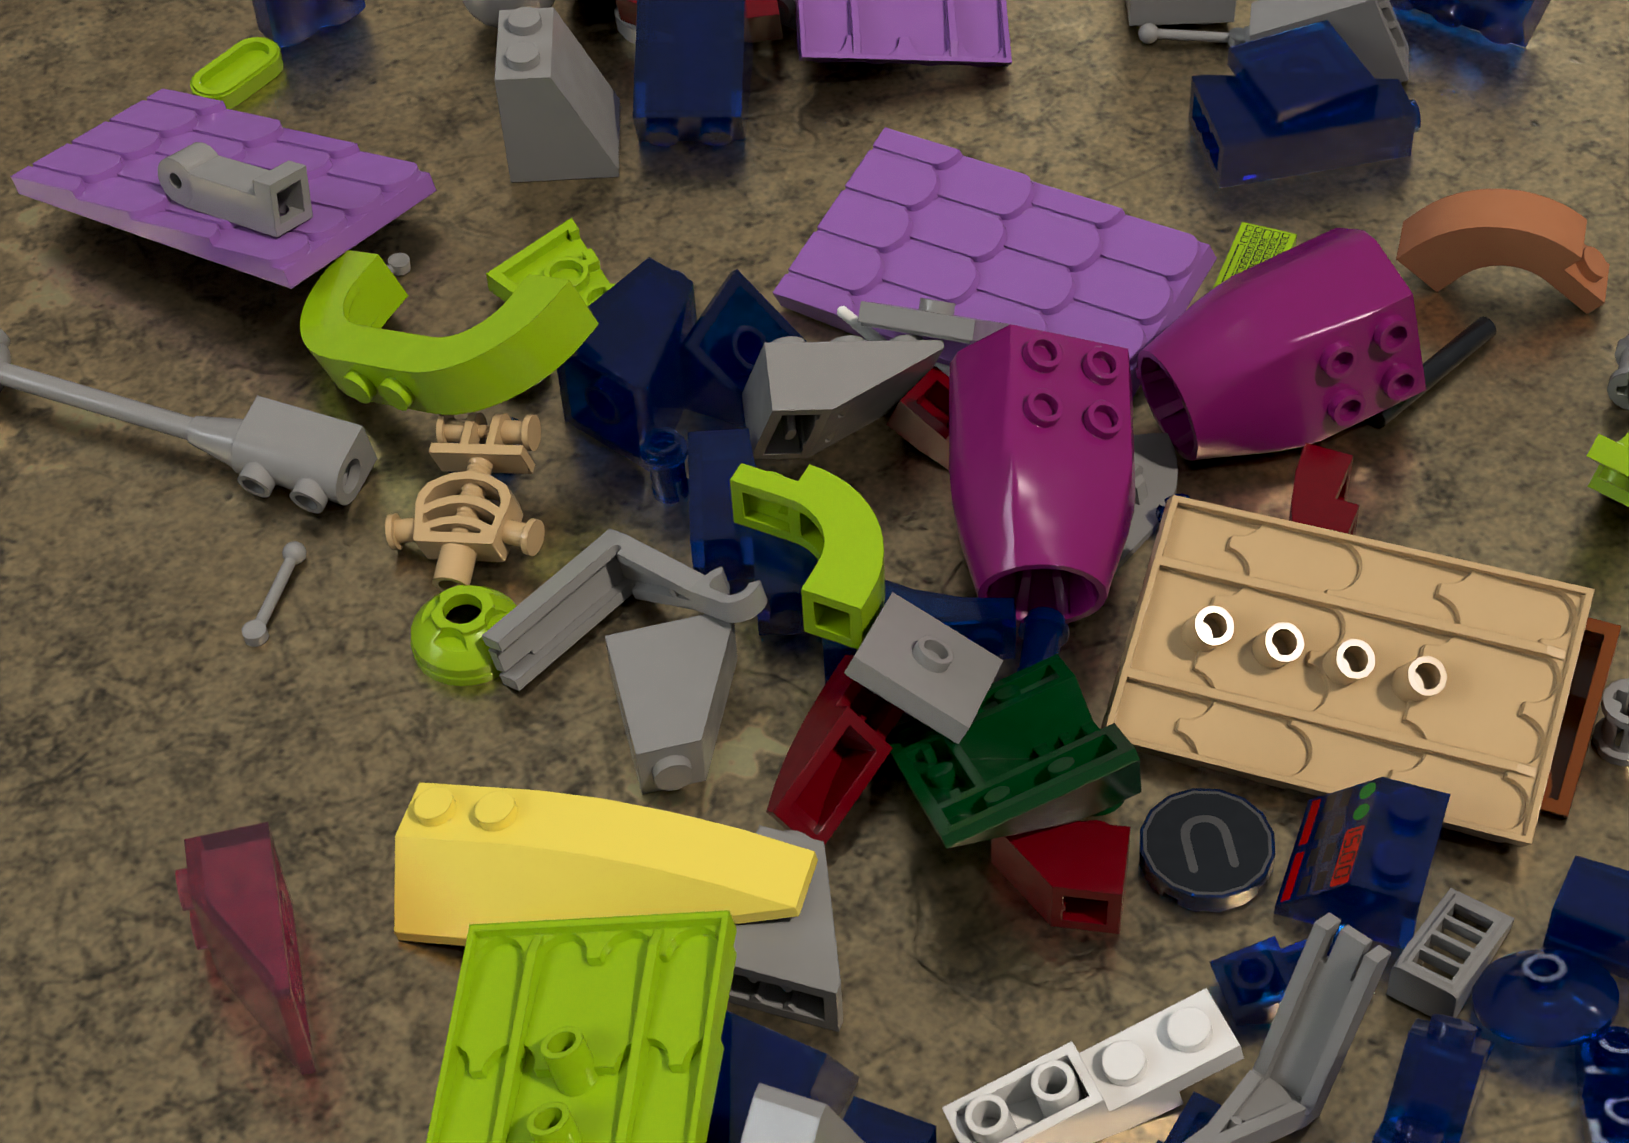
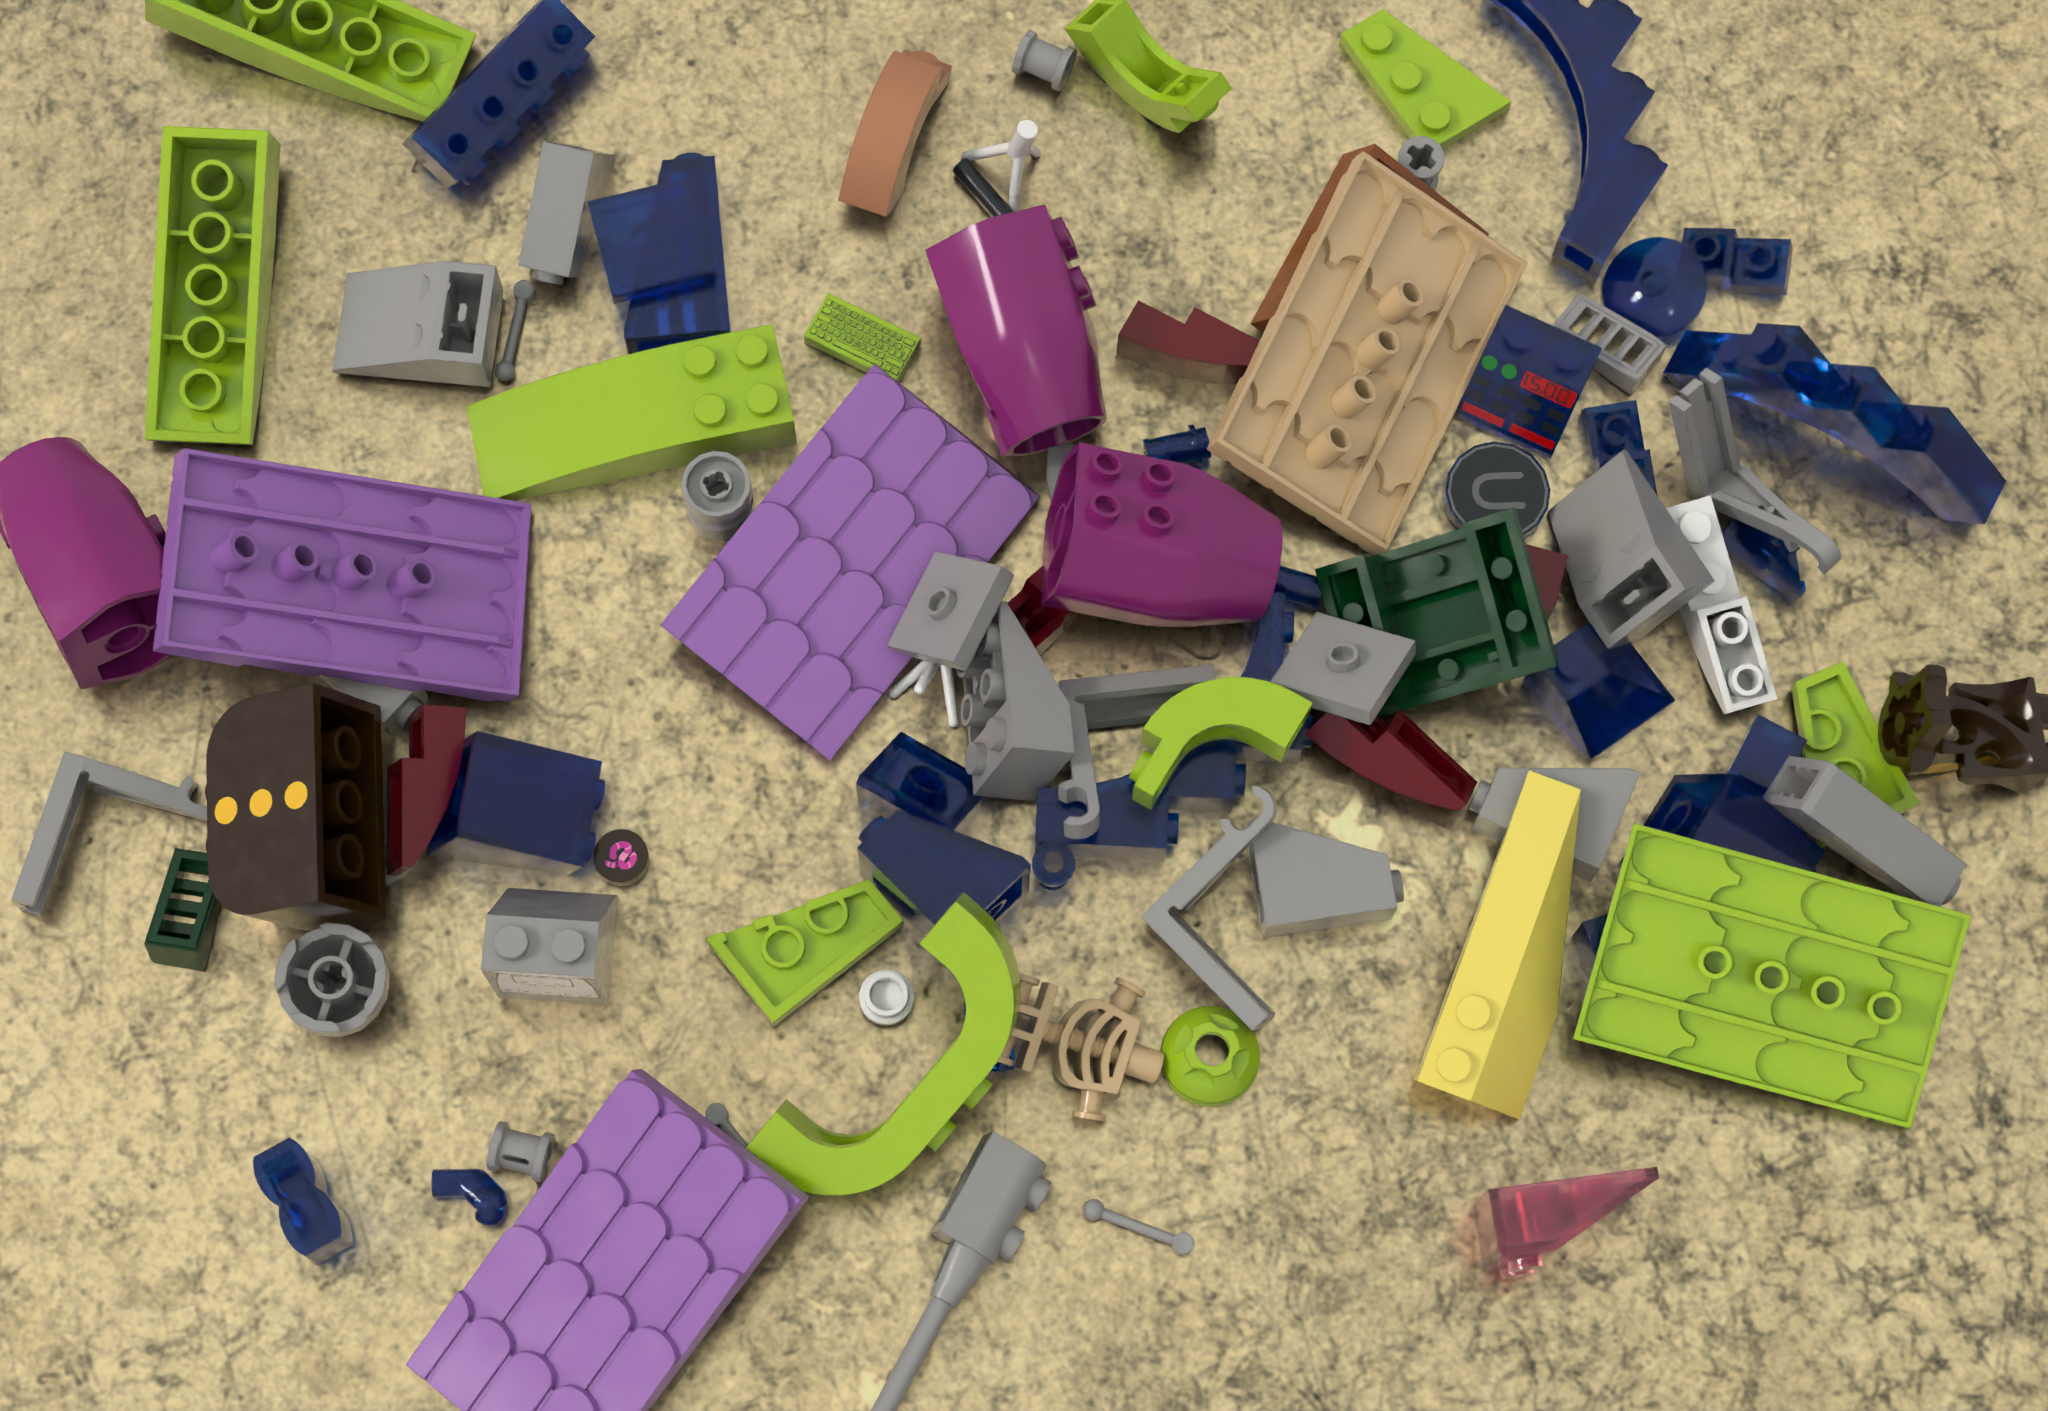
camera: 90 degrees left, 25 degrees up
light grey leg [158,142,313,238] -> none
lime tile [190,37,283,109] -> none
none -> clear blue arm [431,1169,507,1225]
none -> lime slope [467,324,797,501]
none -> light grey bush [486,1121,555,1183]
none -> dark brown tile [593,829,650,887]
none -> light grey wheel [681,451,755,541]
none -> white plant [961,119,1041,212]
none -> light grey hinge [1058,664,1216,839]
none -> clear blue slope [1524,624,1675,762]
none -> light grey slope [1547,450,1715,649]

